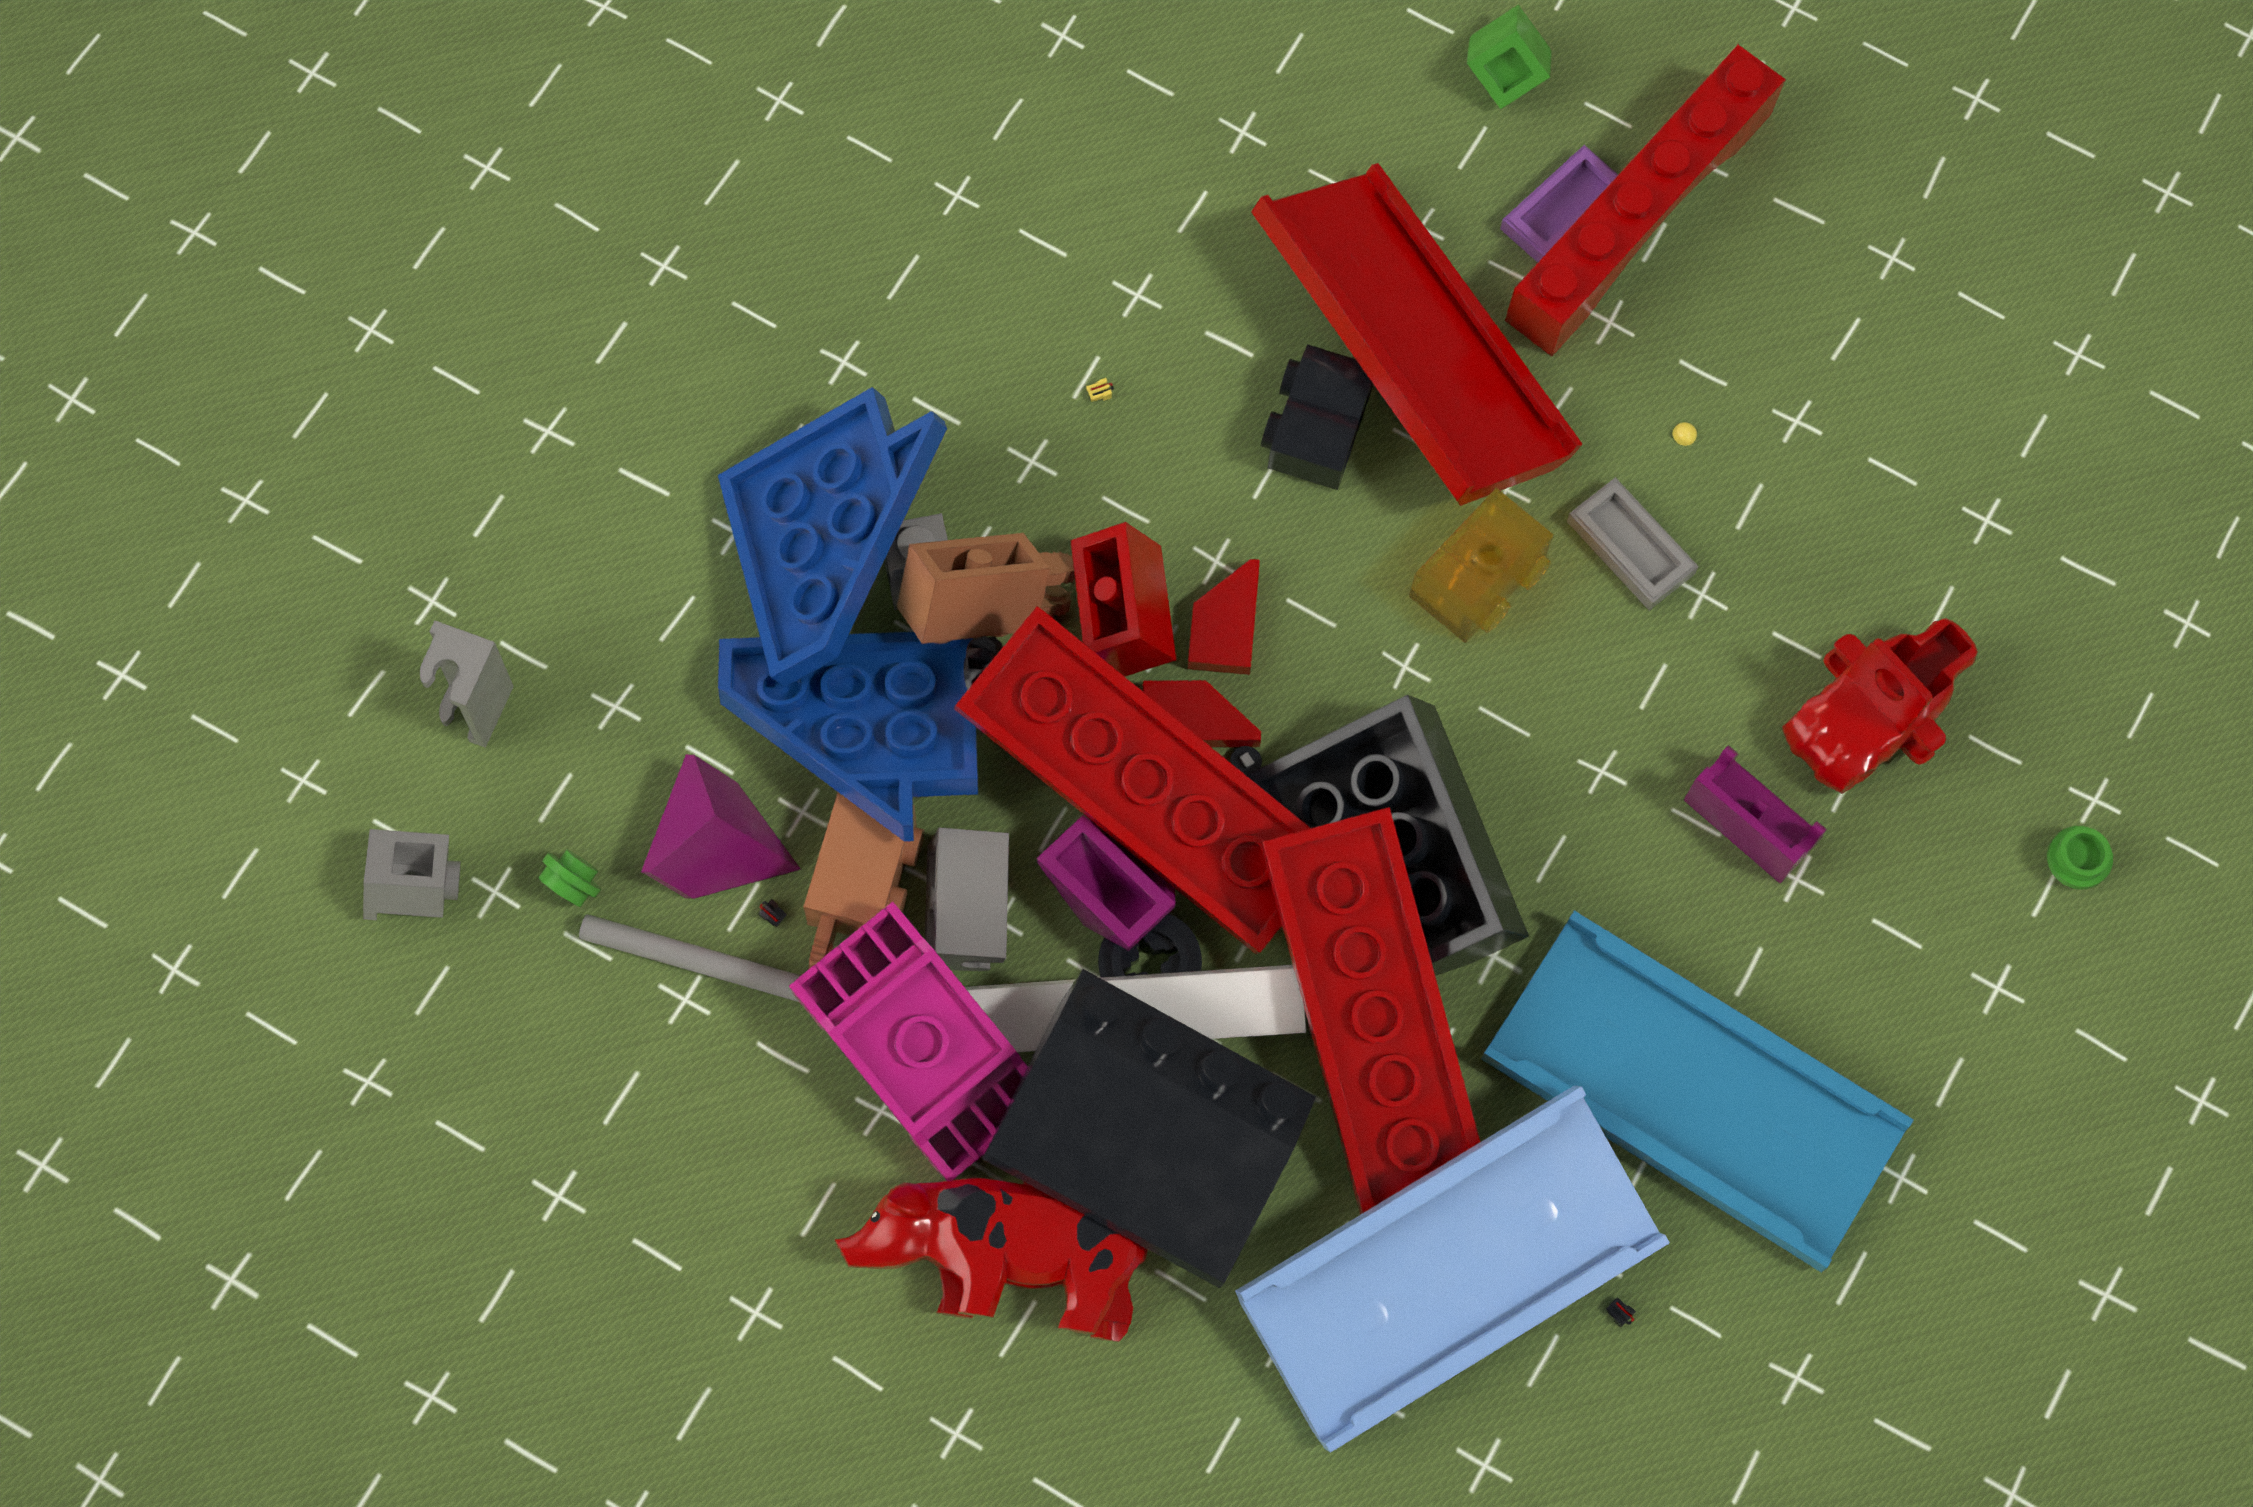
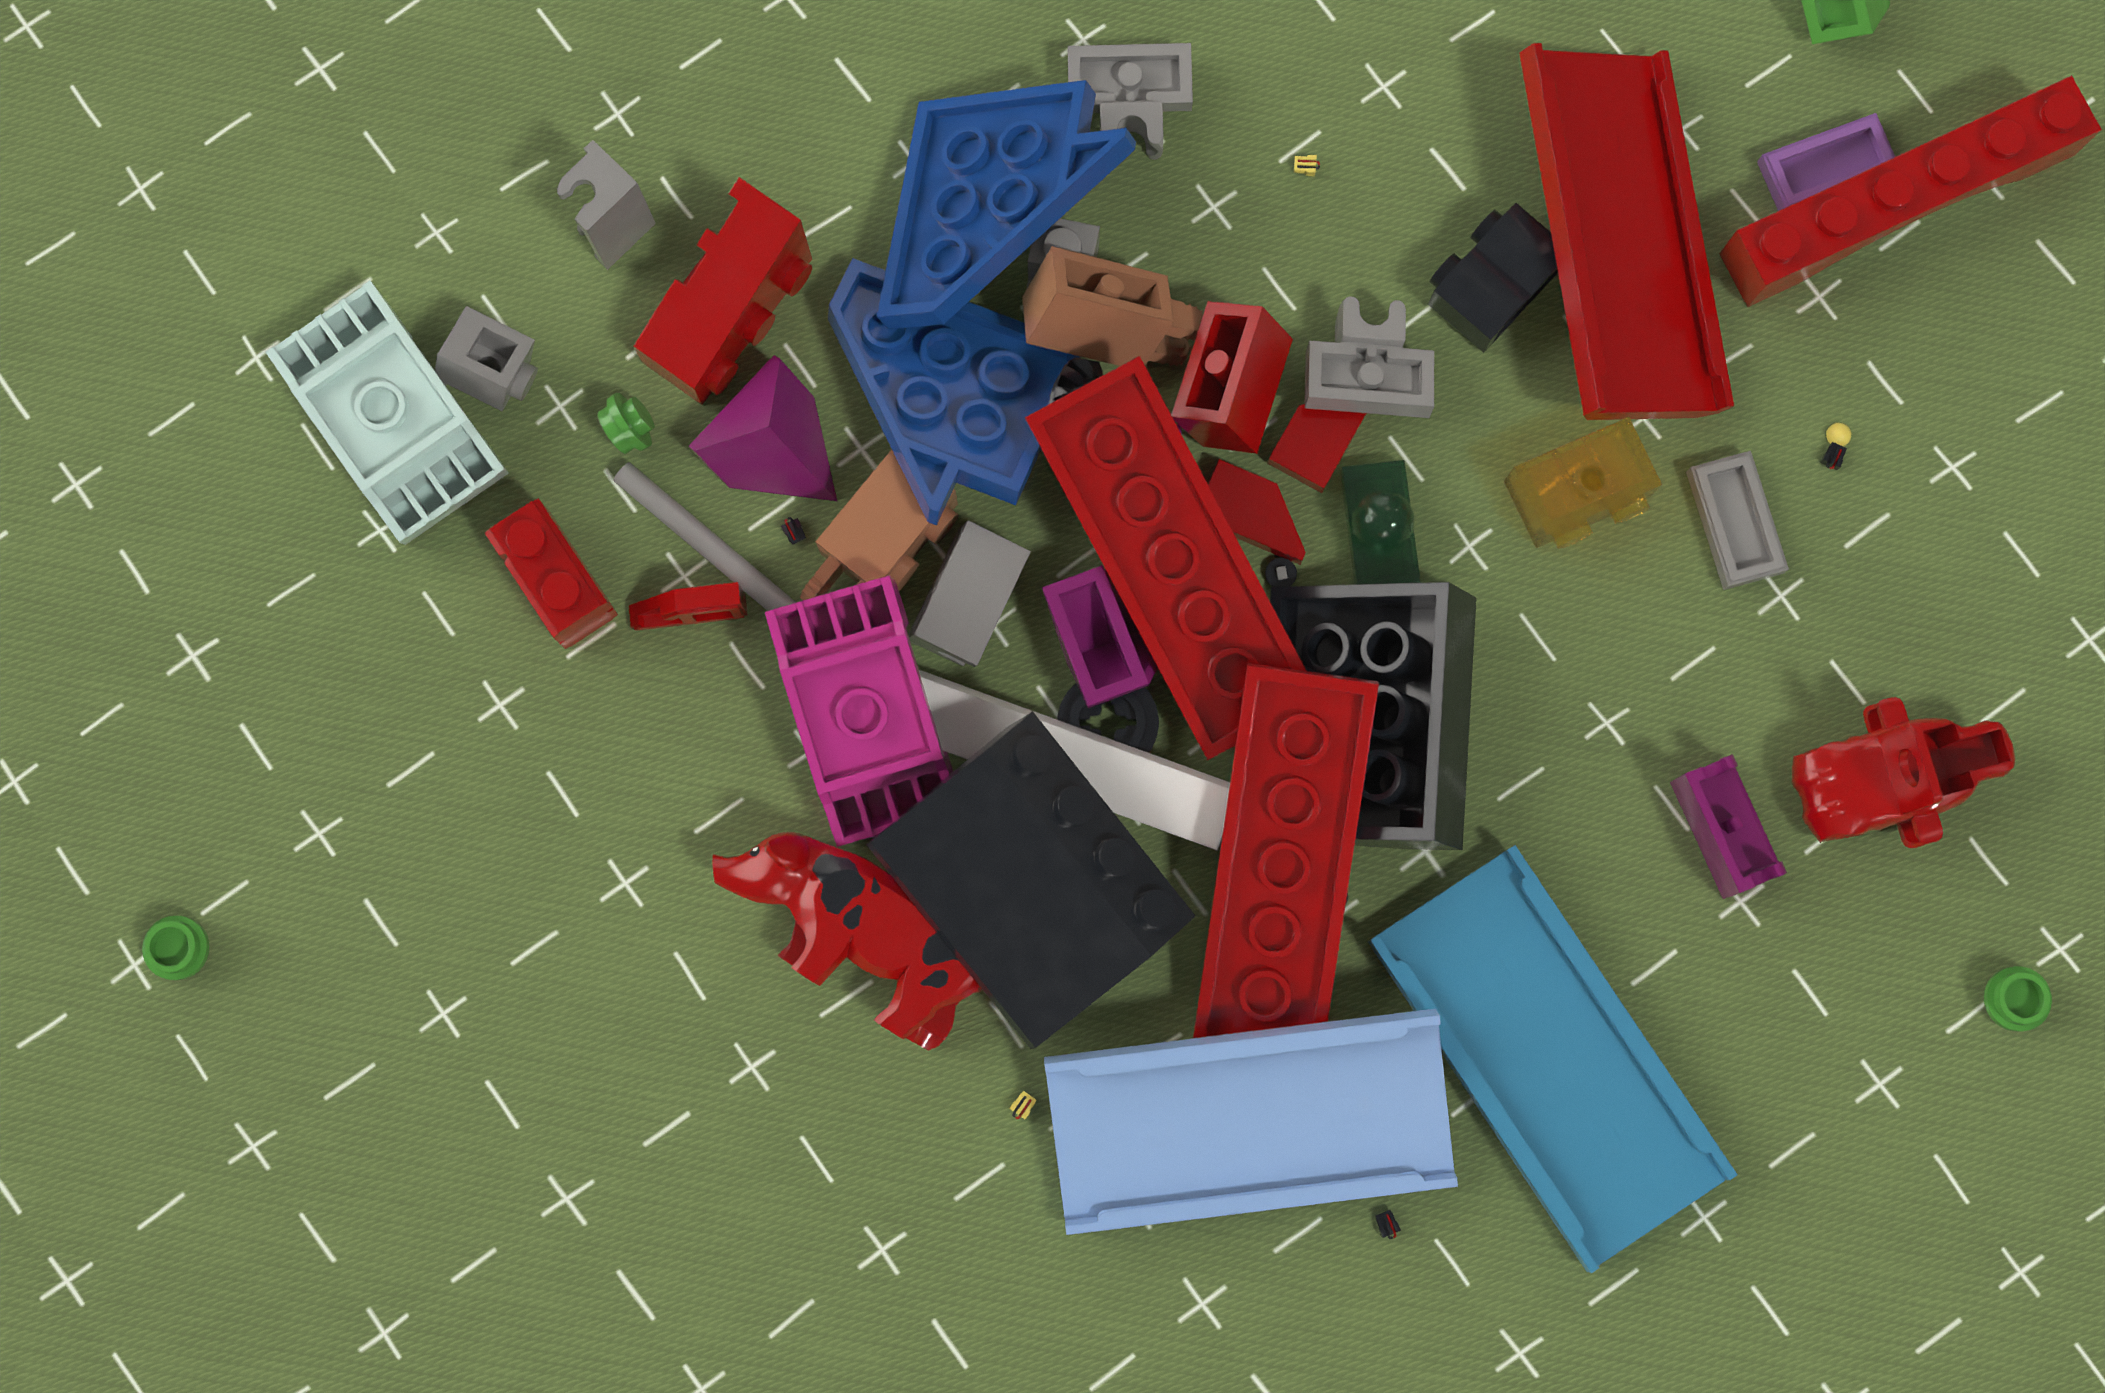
camera: 30 degrees right, 10 degrees up
none -> light aqua plate [266,280,509,545]
none -> red brick [485,498,618,649]
none -> red tile [629,582,748,631]
none -> red wedge [633,177,812,405]
none -> light yellow piece [1009,1091,1036,1120]
none -> light grey plate [1068,43,1193,160]
none -> light grey plate [1304,296,1434,418]
none -> clear green tile [1340,460,1421,585]
none -> black piece [1820,442,1847,470]

